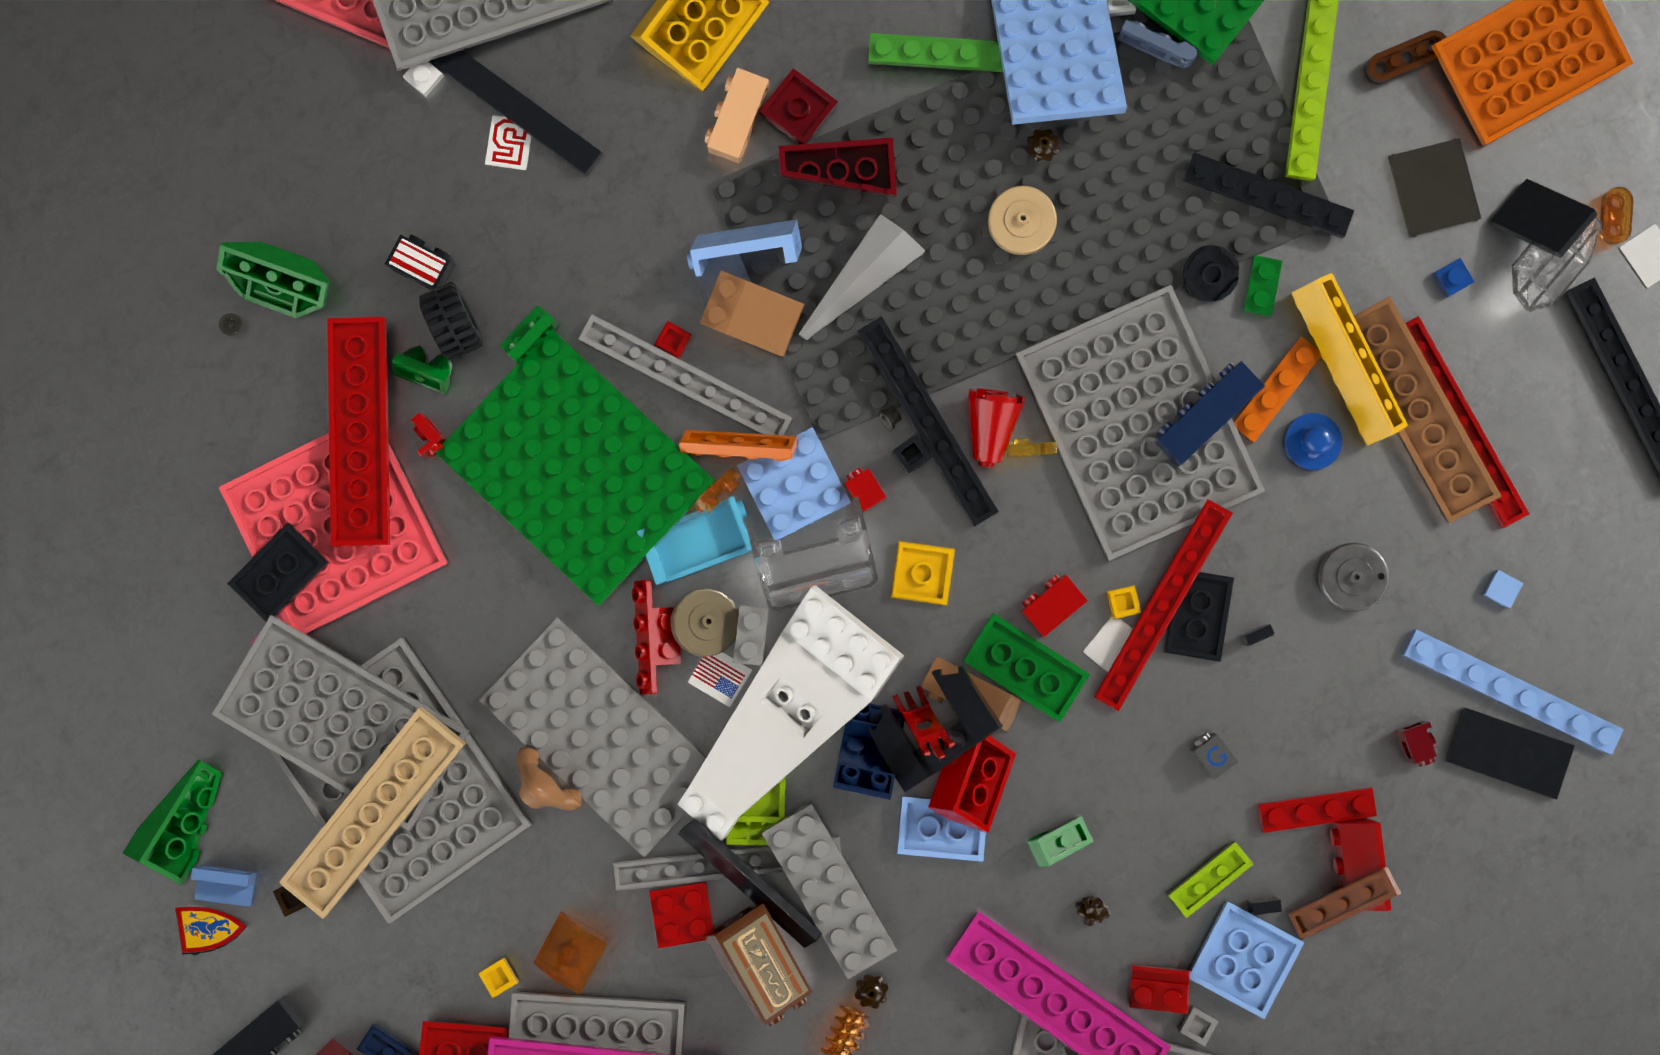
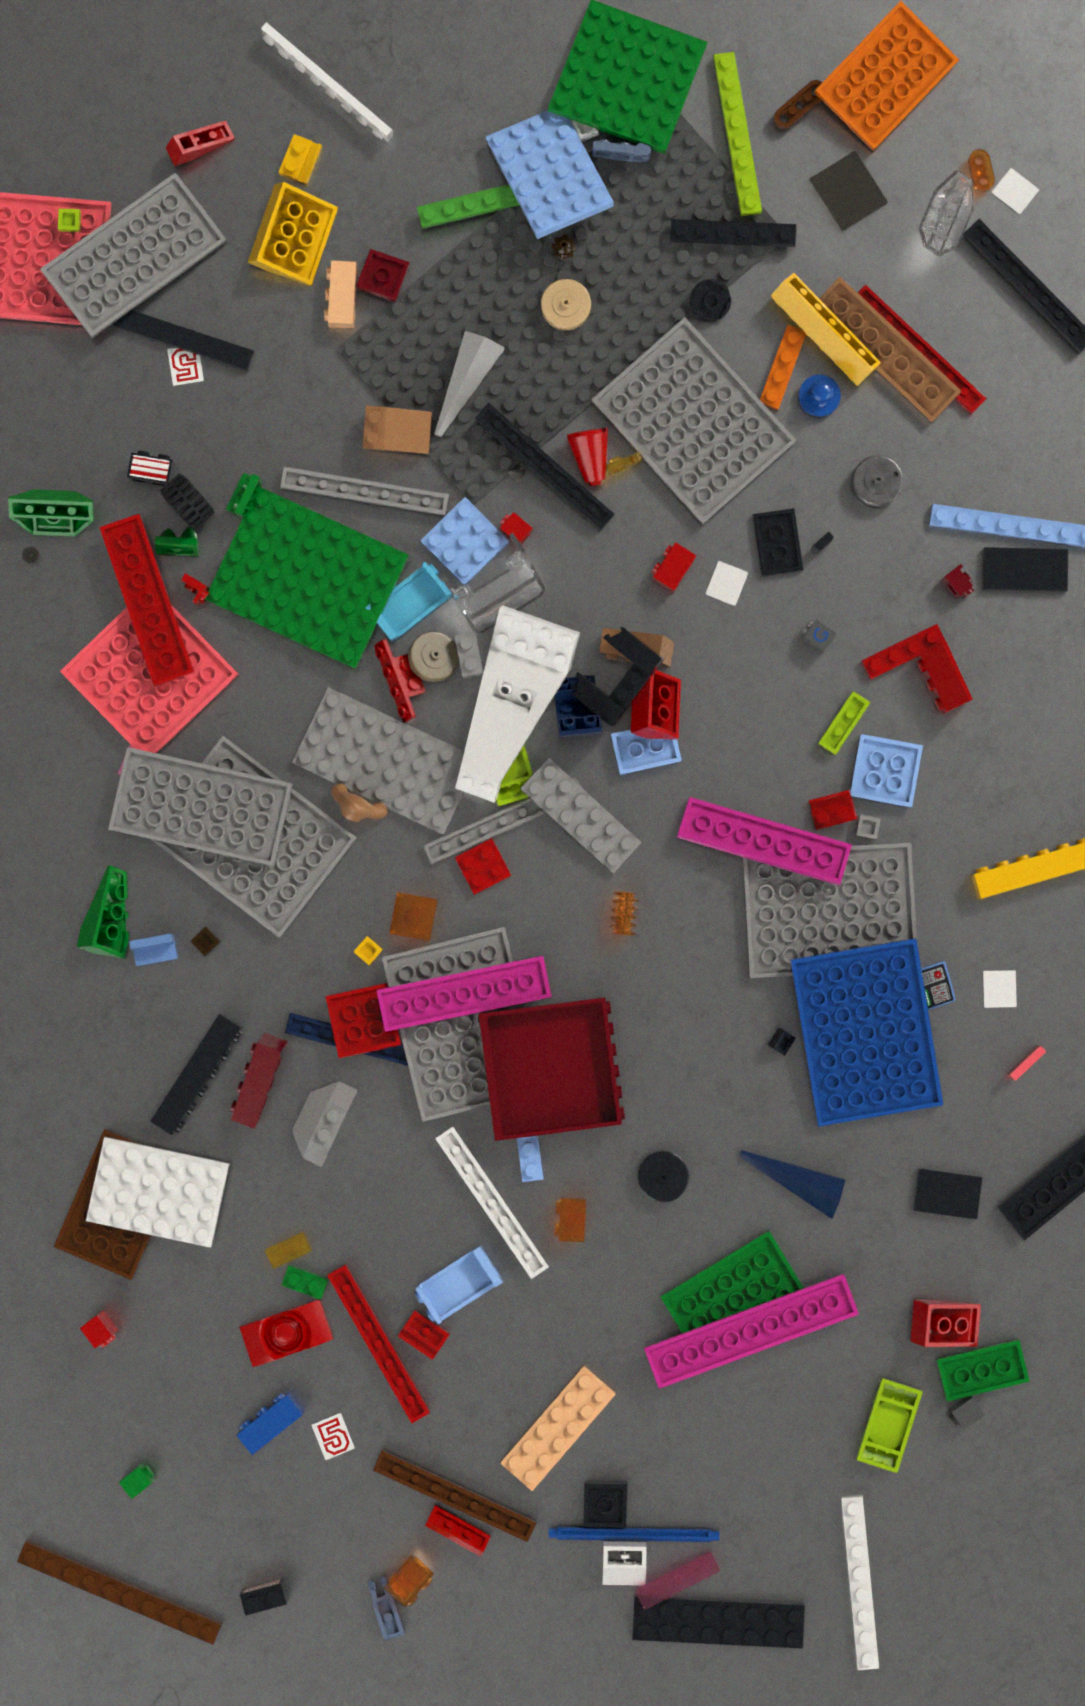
camera: 25 degrees left, 0 degrees up
shield [175,907,247,955] -> none
black tile [227,522,330,622] -> none
tan plate [279,706,466,919] -> none
white plate [403,61,444,97] -> none
red tile [654,321,693,359] -> none
black tile [678,819,822,948] -> none
orange plate [679,430,797,461] -> none
light blue panel [687,219,802,277] -> none
sticker [688,652,752,707] -> none
clear orange plate [693,468,740,514] -> none
slope [704,903,812,1026] -> none
dark red wedge [779,138,897,198] -> none
dark brown plant [855,974,889,1009] -> none
yellow tile [891,541,955,605] -> none
black brick [892,434,932,474] -> none
red piece [892,686,955,759] -> none
green plate [963,613,1090,723] -> none
plate [1027,816,1094,868] -> none
dark brown plant [1075,896,1110,926] -> none
red tile [1094,499,1233,711] -> none
yellow tile [1106,585,1142,620] -> none
dark blue brick [1154,361,1265,467] -> none
green plate [1242,255,1283,317] -> none
black tile [1247,897,1282,915] -> none
dark orange tile [1288,867,1401,940] -> none
blue plate [1433,258,1474,297] -> none
light blue tile [1482,570,1524,609] -> none
black tile [1491,179,1598,258] -> none

